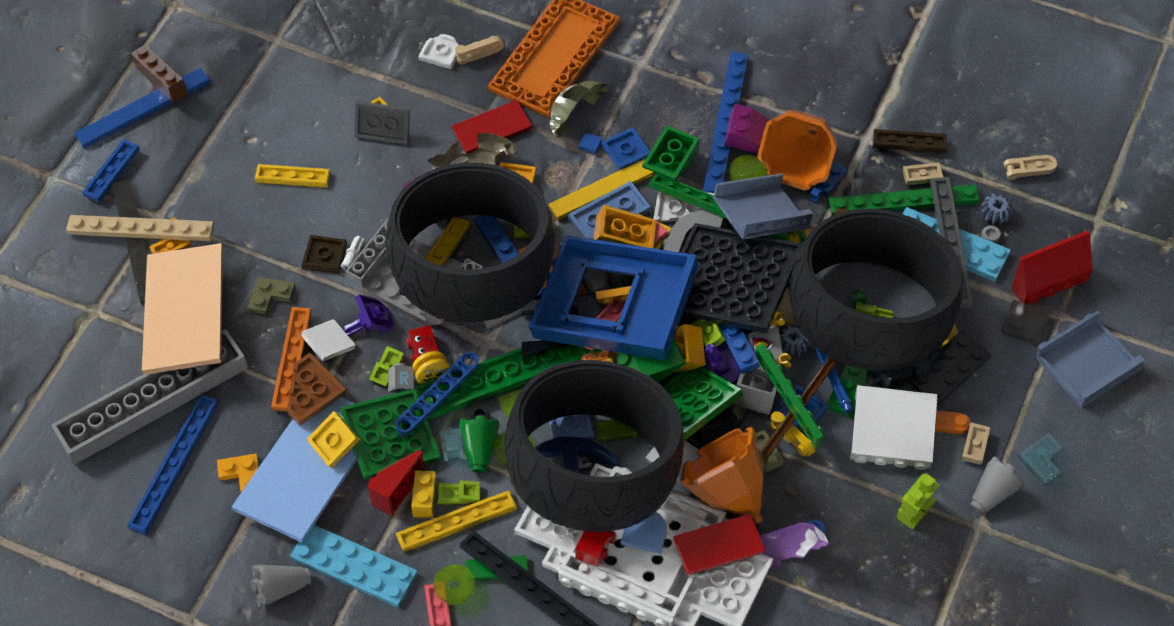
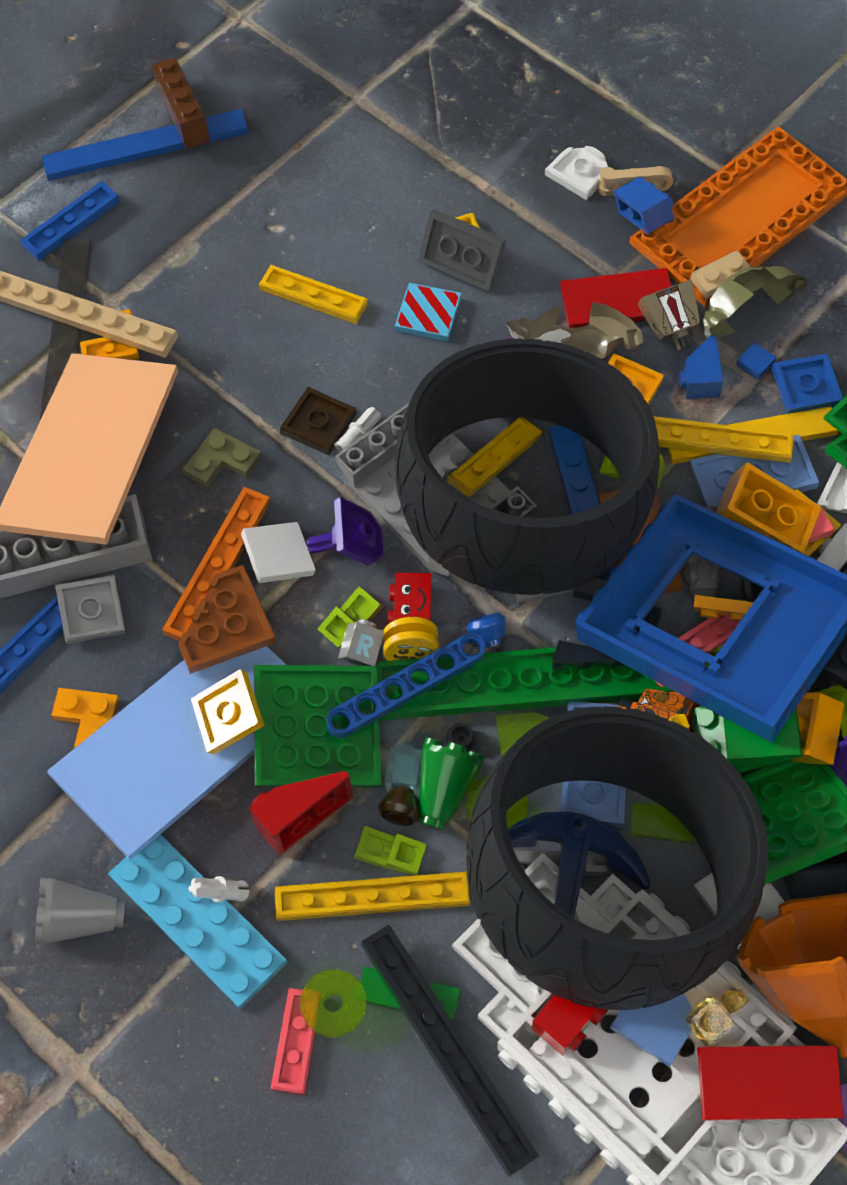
camera: 20 degrees right, 5 degrees up
yellow brick [411,471,437,519] -> none
none -> light grey tile [55,575,125,644]
none -> white axle [189,876,249,902]
none -> dark brown cone [378,786,420,826]
none -> medium azure tile [395,283,461,342]
none -> blue cone [466,612,506,648]
none -> blue brick [614,177,674,234]
none -> dark tan torso [637,279,700,351]
none -> yellow tile [653,416,794,463]
none -> blue slope [679,335,723,399]
none -> clear yellow plate [685,989,748,1047]
none -> tan plate [690,250,751,298]

